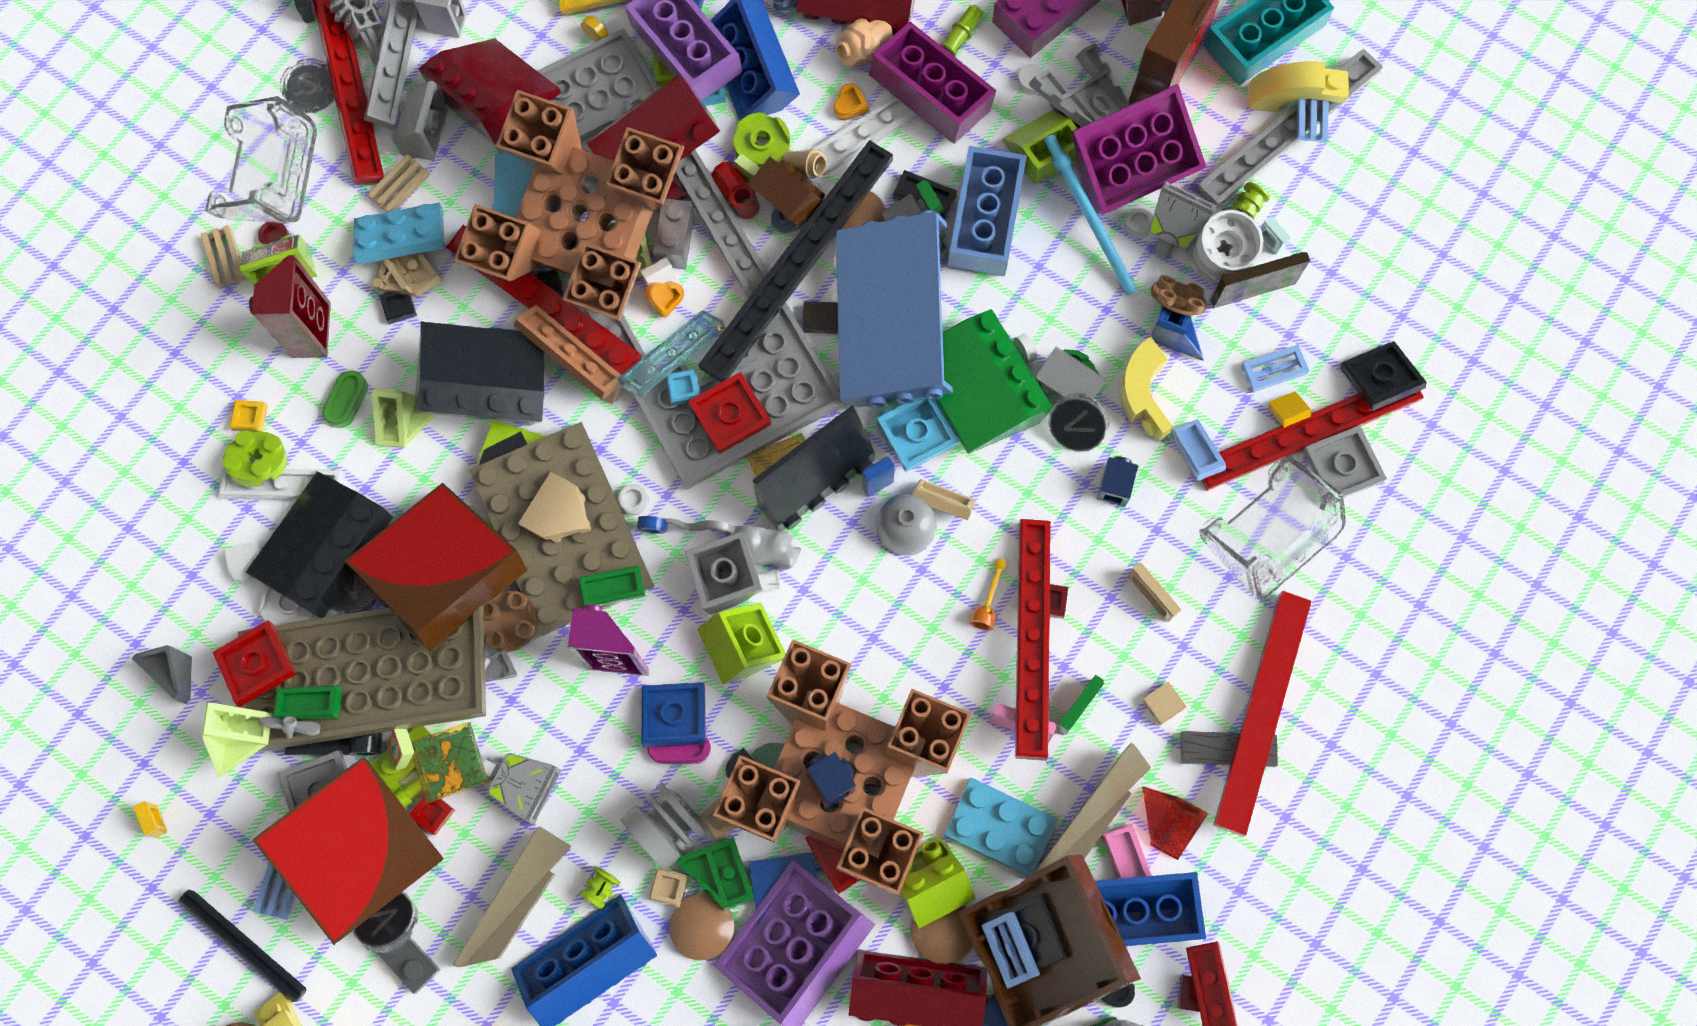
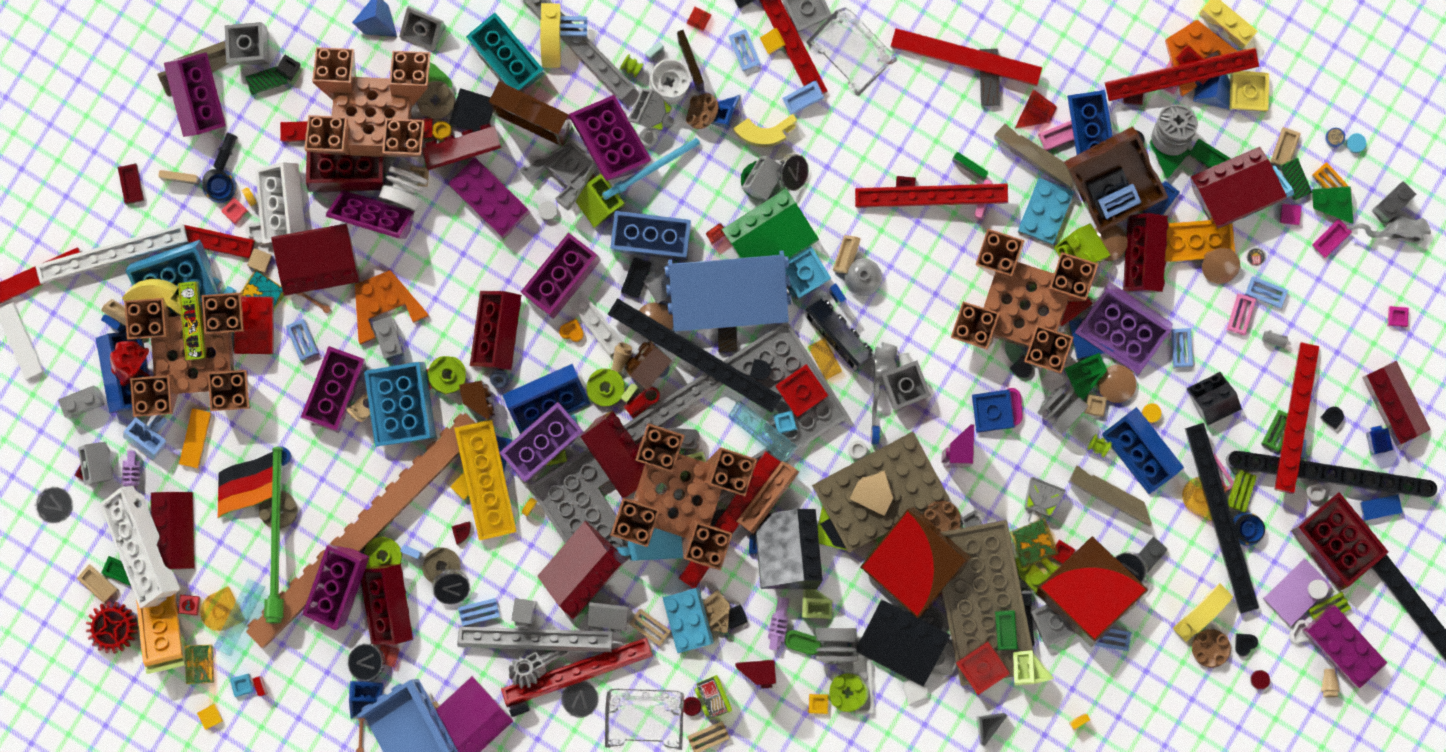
camera: 90 degrees left, 10 degrees up
black axle [178,889,307,1002] -> none
light grey piece [259,716,320,739] -> none
yellowish green tile [387,729,414,770] -> none
green tile [578,565,646,606] -> none
white tile [640,257,679,286] -> none
light orange tile [645,281,684,318] -> none
lime slope [697,603,786,684] -> none
tan tile [698,797,736,842] -> none
dark blue brick [806,752,856,809] -> none
light nougat head [835,19,892,68] -> none
green tile [916,180,945,215] -> none
lime axle [941,4,983,57] -> none
hinge [969,558,1007,631] -> none
white tile [1013,333,1037,364] -> none
dark blue brick [1096,456,1139,507] -> none
tan tile [1128,562,1182,622] -> none
tan tile [1142,681,1187,726] -> none
none -> clear red tile [686,6,712,32]
none -> clear red tile [706,223,724,245]
none -> black tile [750,358,771,380]
none -> lavender hinge [768,596,790,651]
none -> light grey wheel [816,628,857,664]
none -> yellow tile [1141,403,1162,423]

